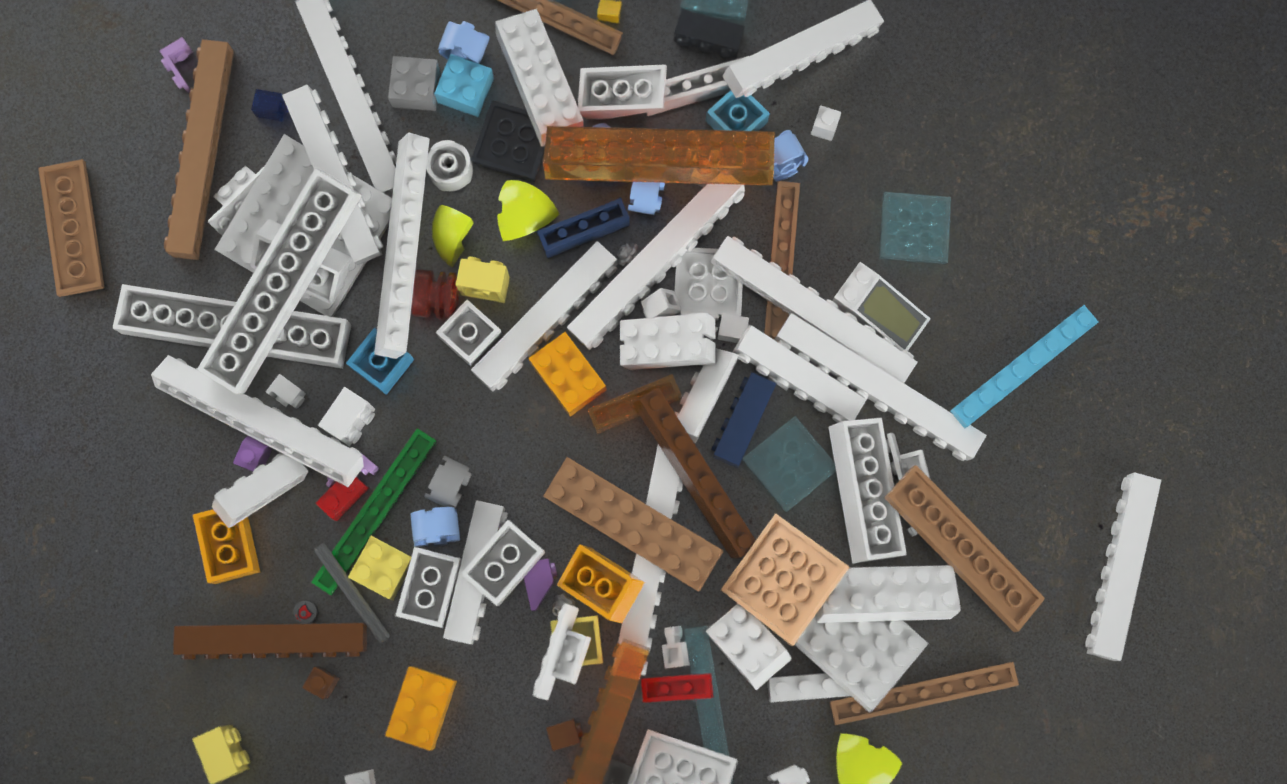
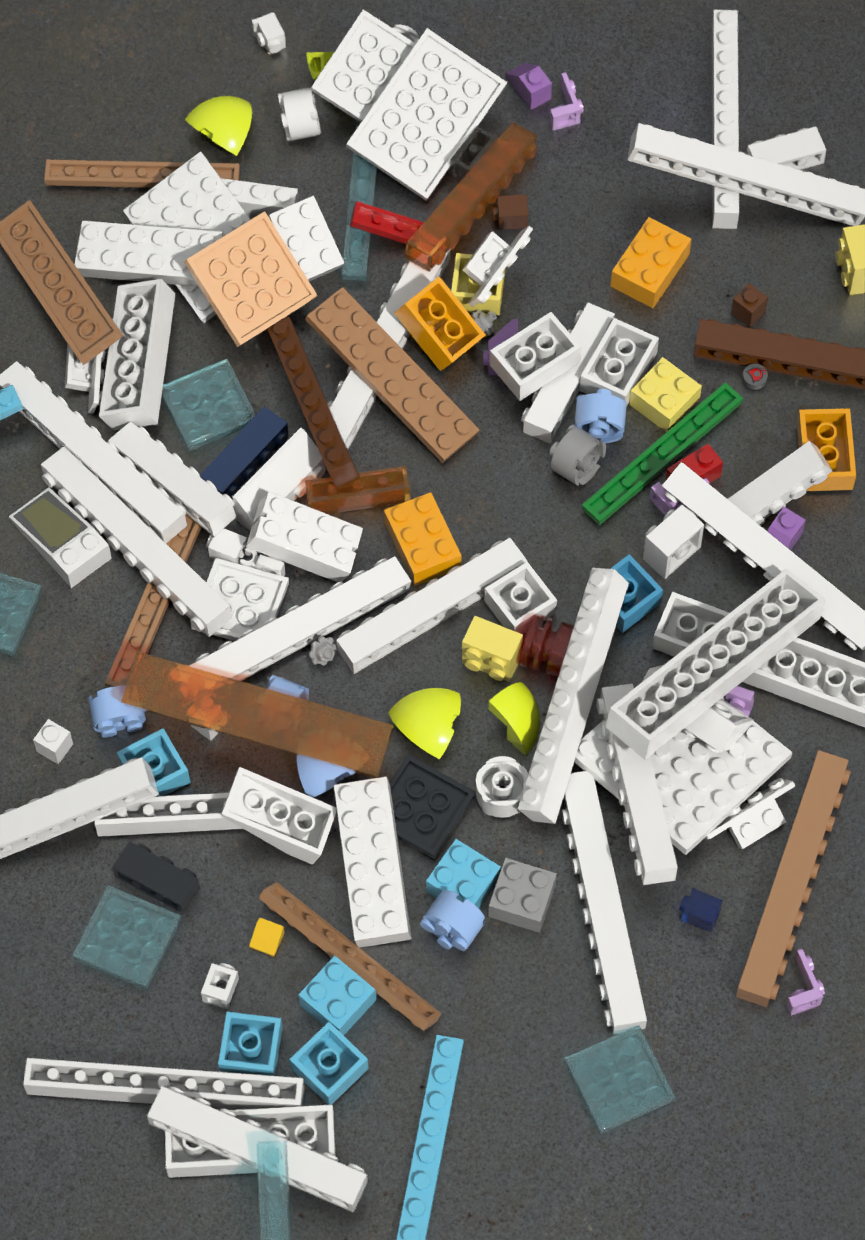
camera: 165 degrees left, 15 degrees down
white brick [266,374,306,409] -> none
dark grey axle [314,543,390,643] -> none
dark blue brick [537,198,630,258] -> none
white brick [641,288,681,318] -> none
white plate [662,626,689,669] -> none

